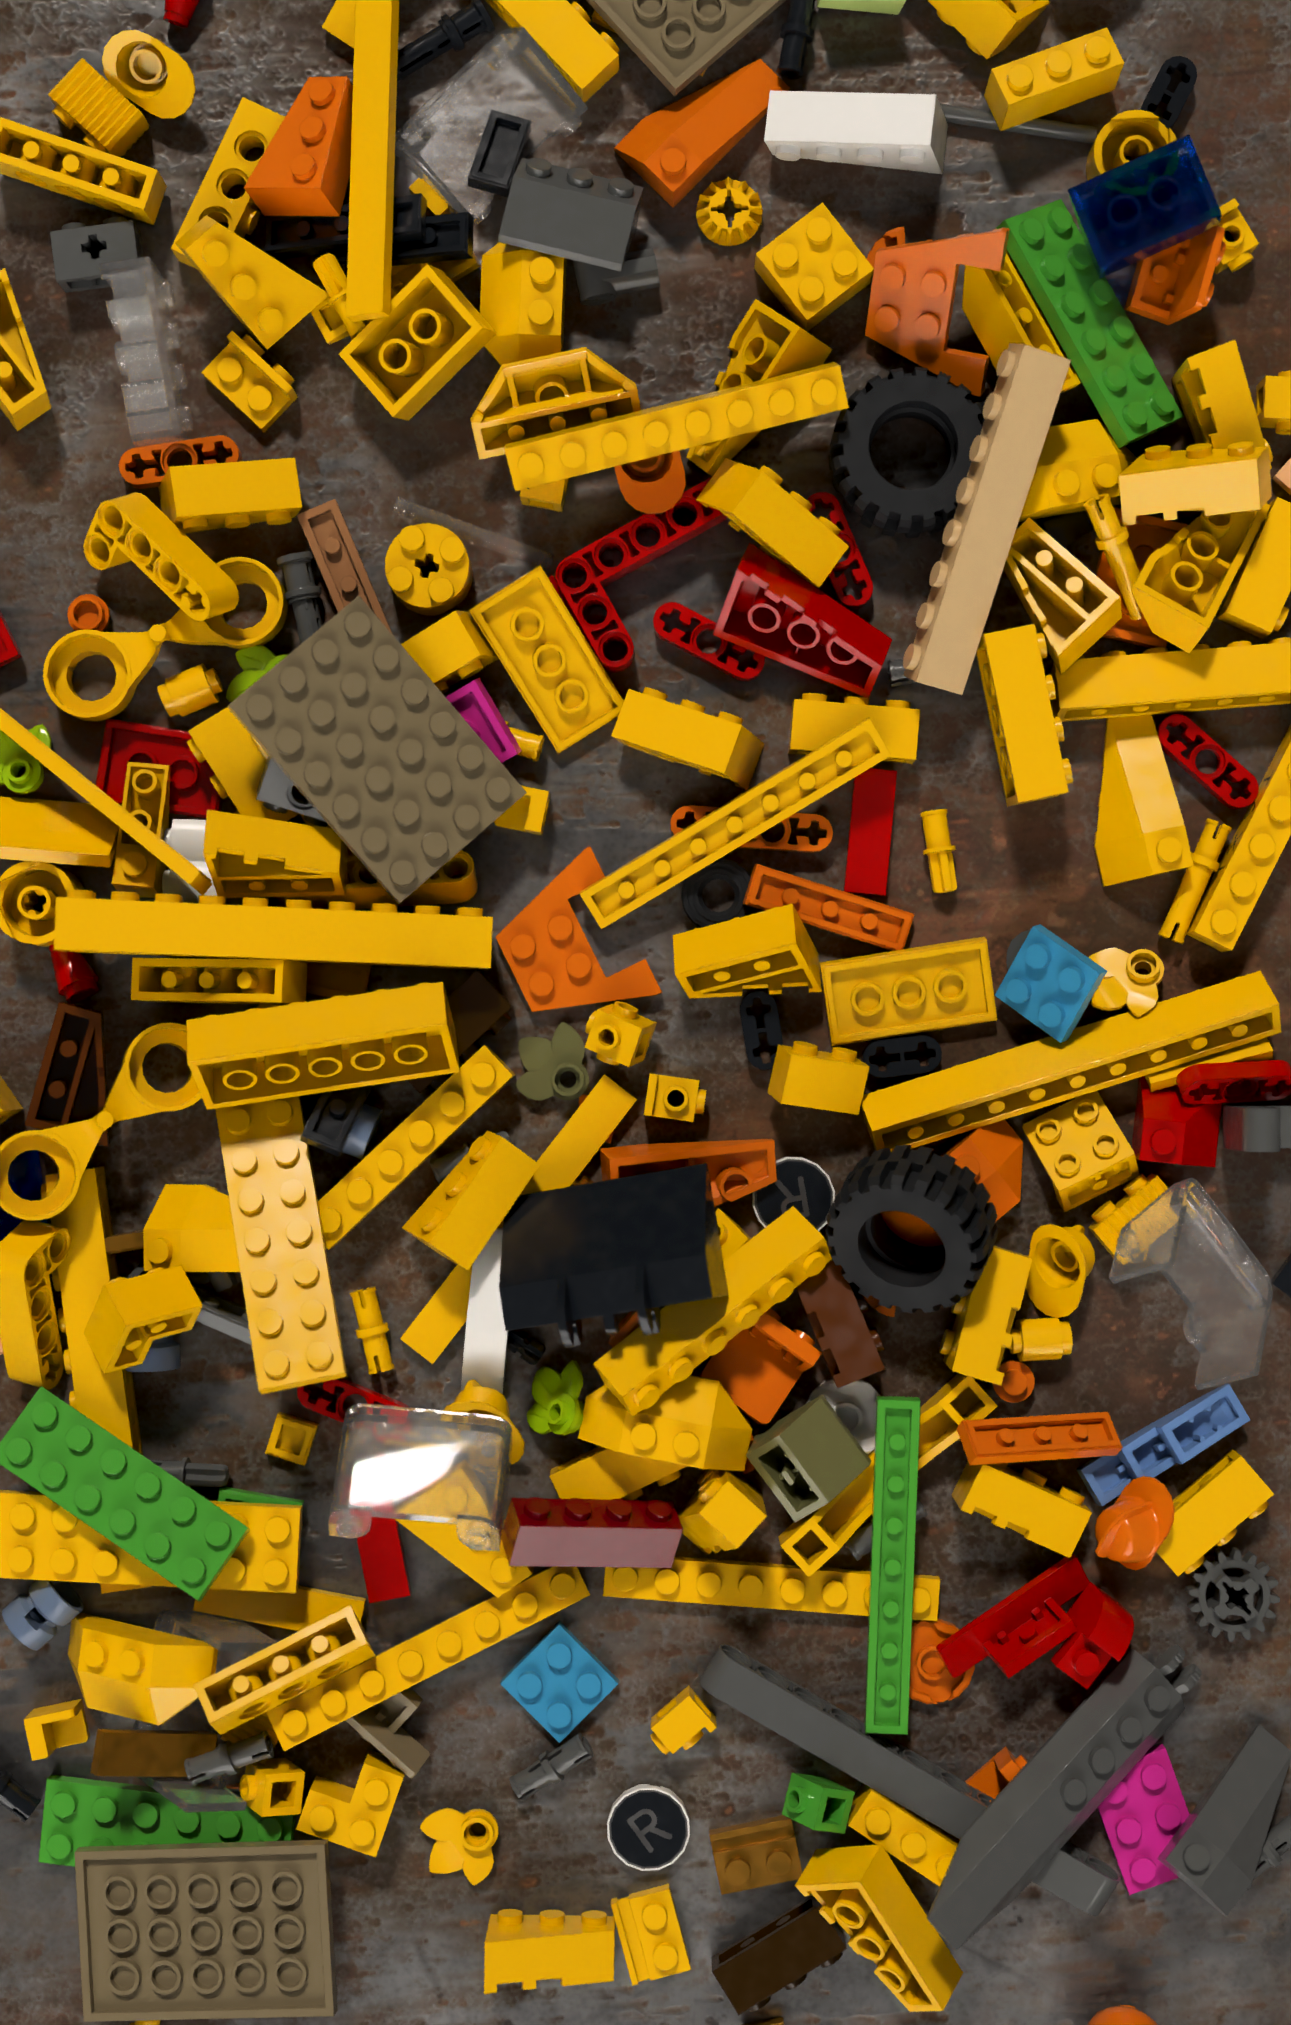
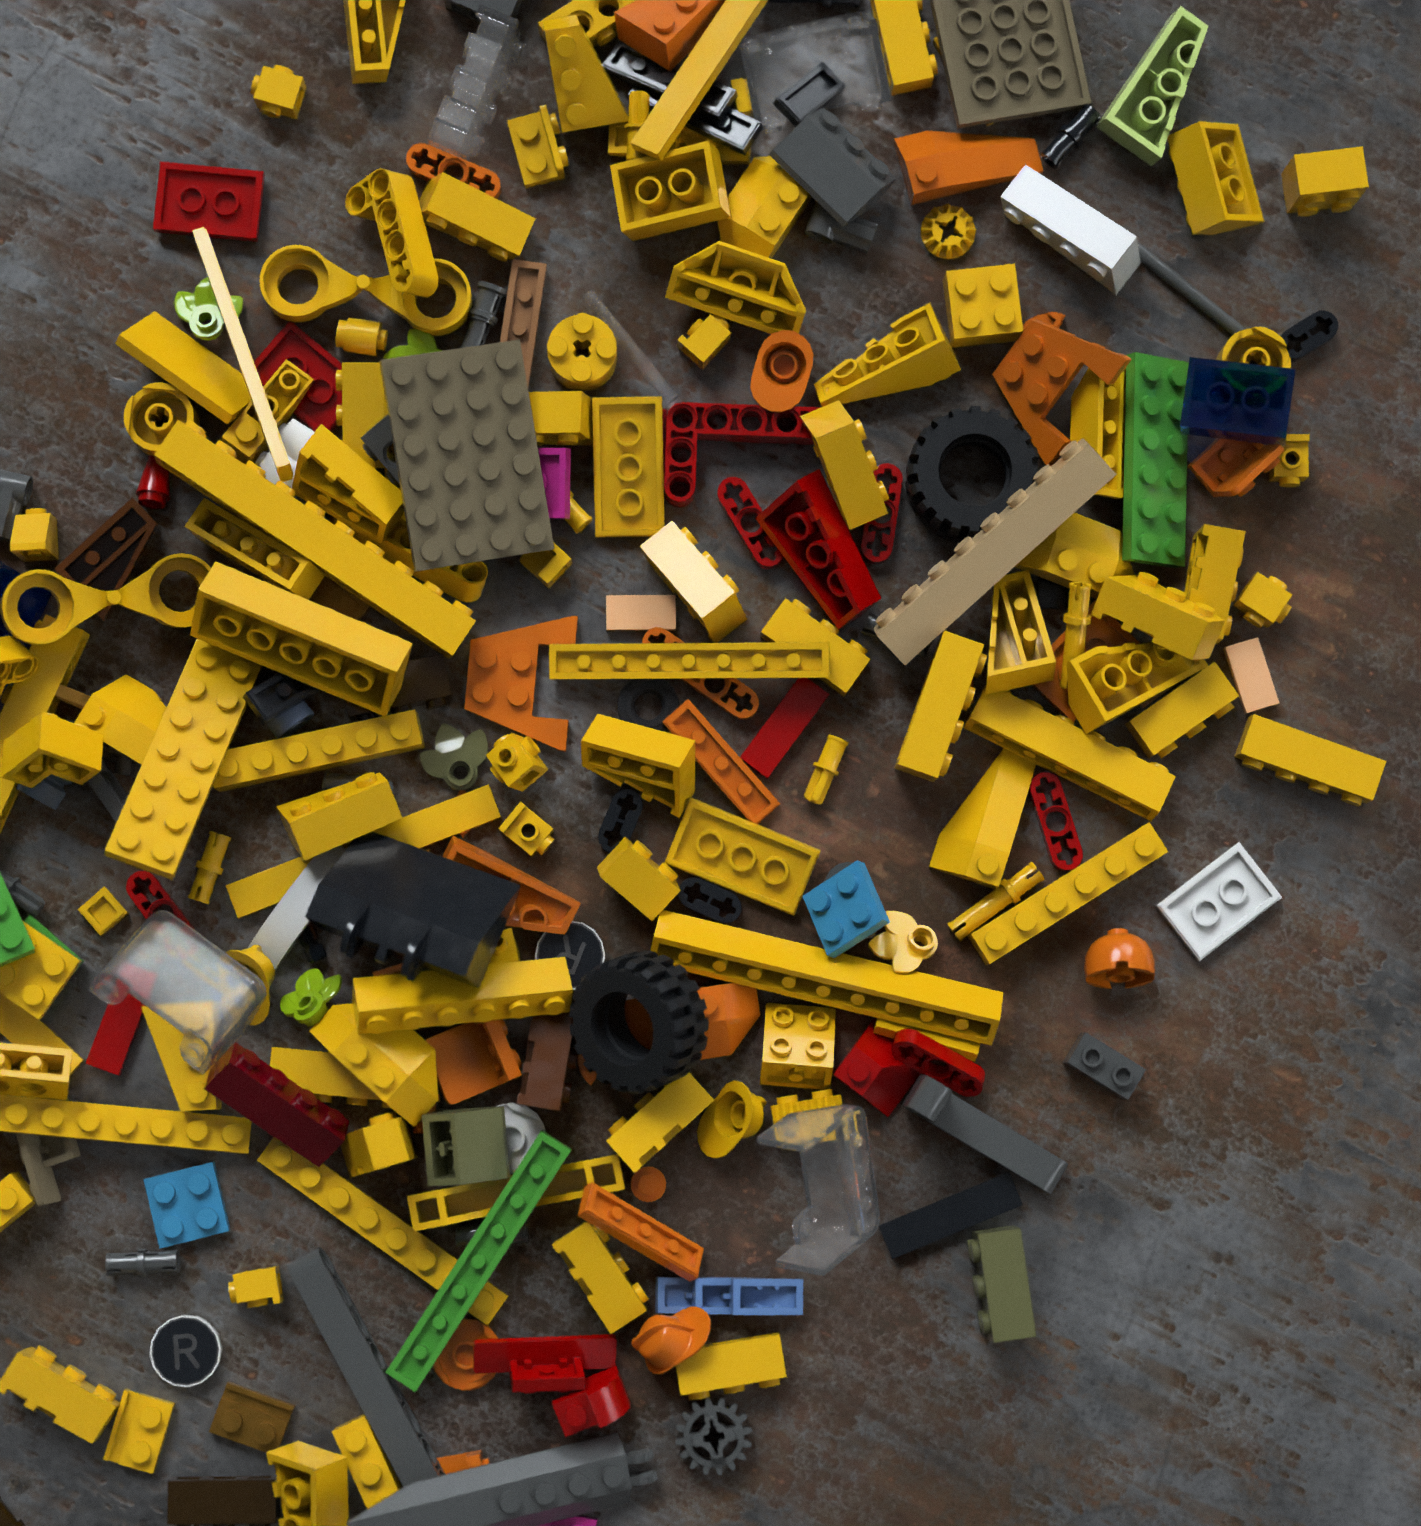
camera: 25 degrees right, 5 degrees down
orange plate [67,594,110,632] -> none
yellow plate [420,1808,499,1886] -> none
yellow brick [504,362,849,491] -> none
bright green brick [782,1773,855,1834] -> none
yellow brick [984,27,1124,132] -> none
yellow brick [1009,1317,1073,1362] -> none
none -> light nougat tile [606,595,676,631]

